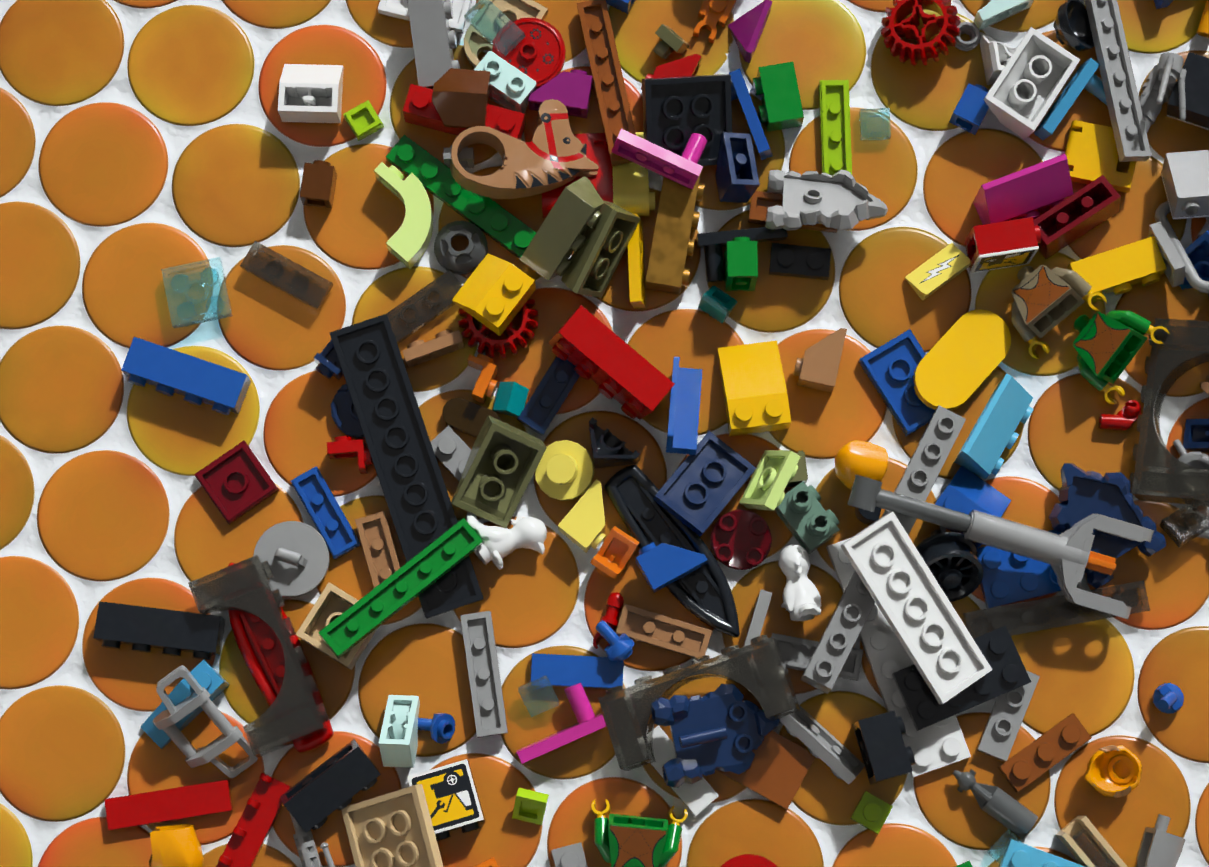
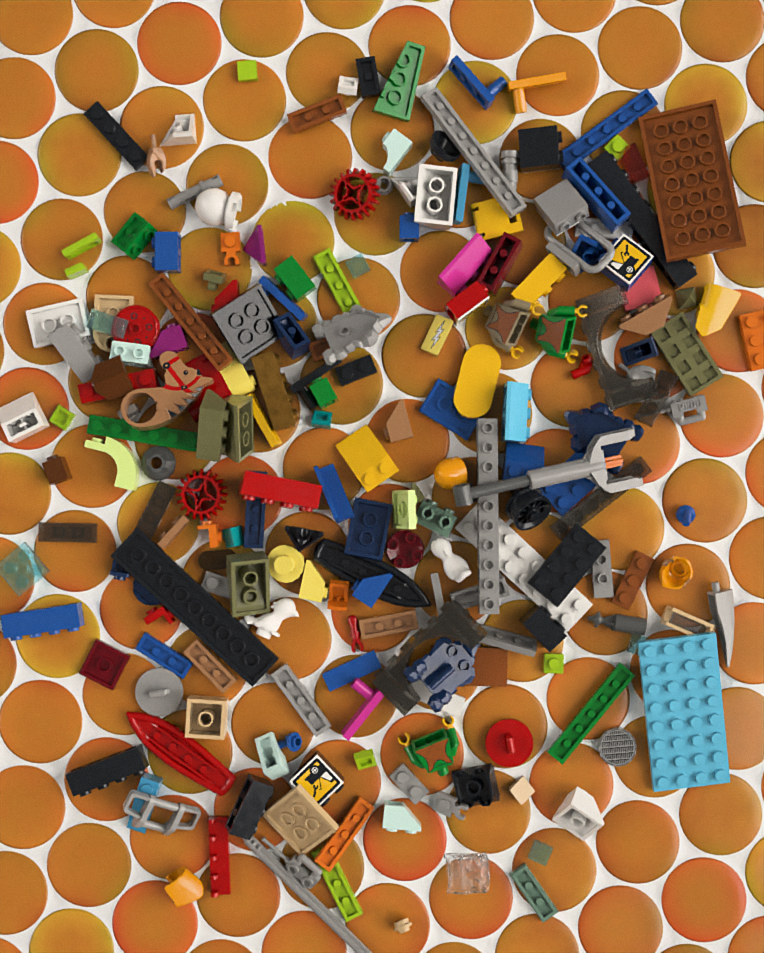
camera: 25 degrees left, 10 degrees up
red tile [104,780,233,831] -> none
clear smoke arch [188,555,330,758] -> none
green plate [318,518,483,659] -> none
yellow slope [452,253,536,336] -> none
clear light blue tile [518,675,559,717] -> none
blue plate [596,621,635,662] -> none
dark pink piece [611,129,707,189] -> none
white plate [840,512,992,704] -> none
light grey plant [1140,52,1187,121] -> none

